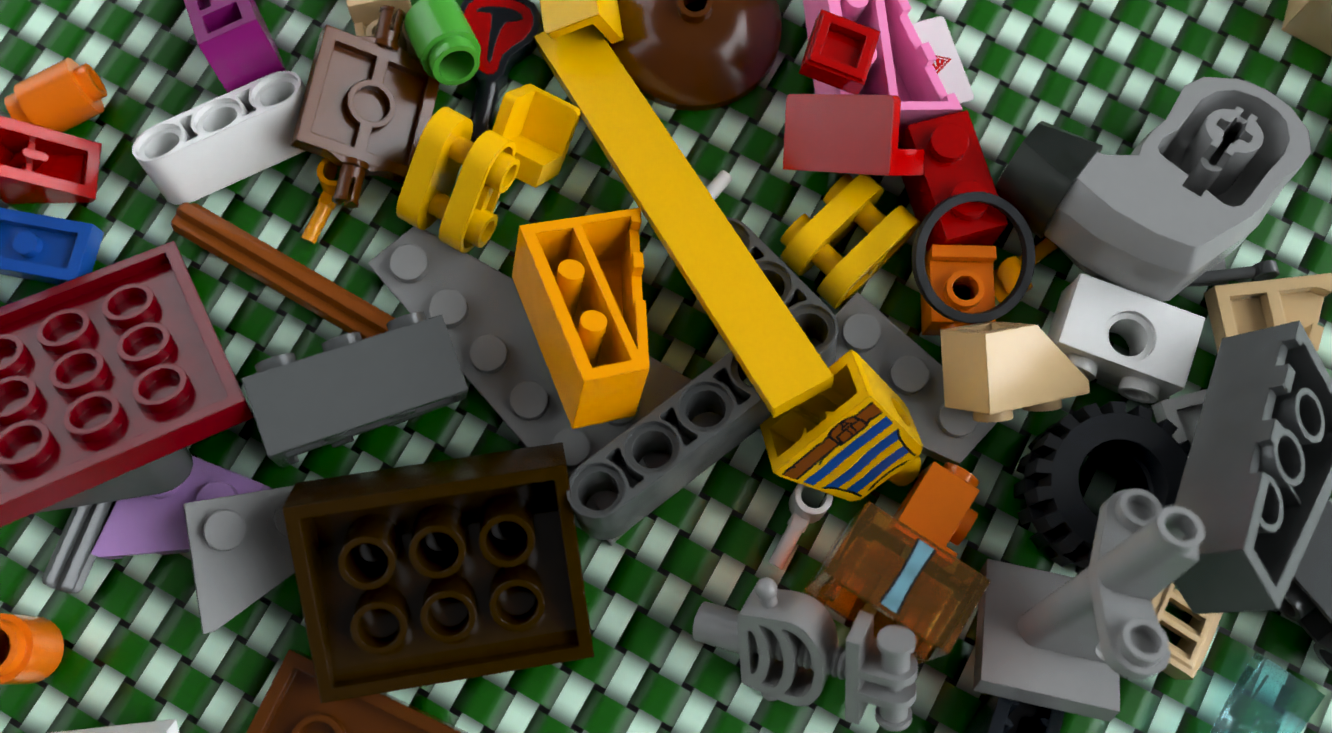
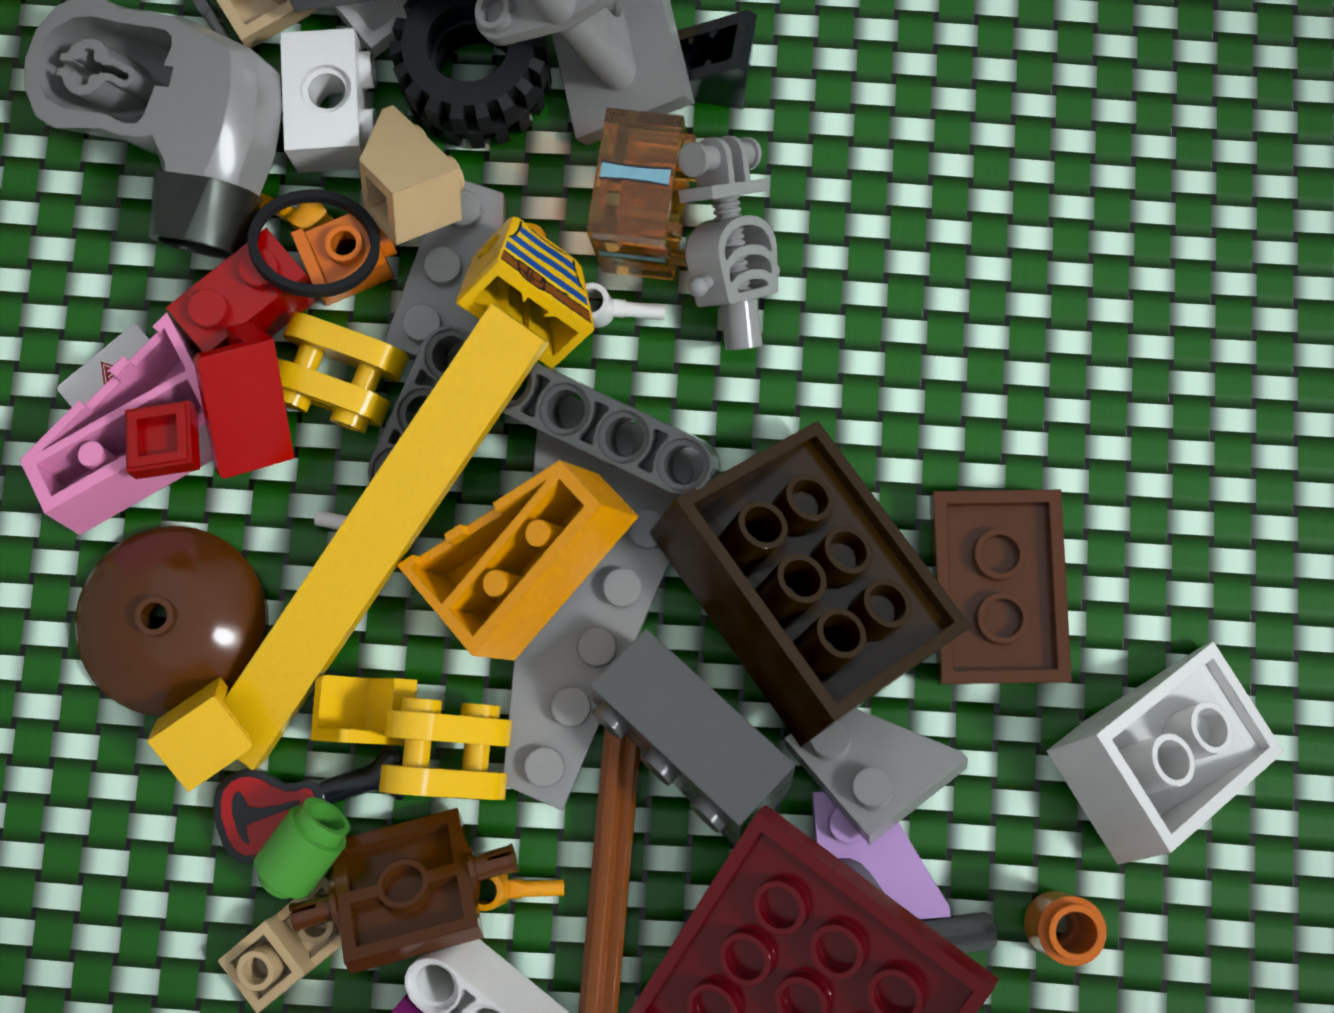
camera: 115 degrees left, 5 degrees up
orange brick [882,461,980,571] -> none

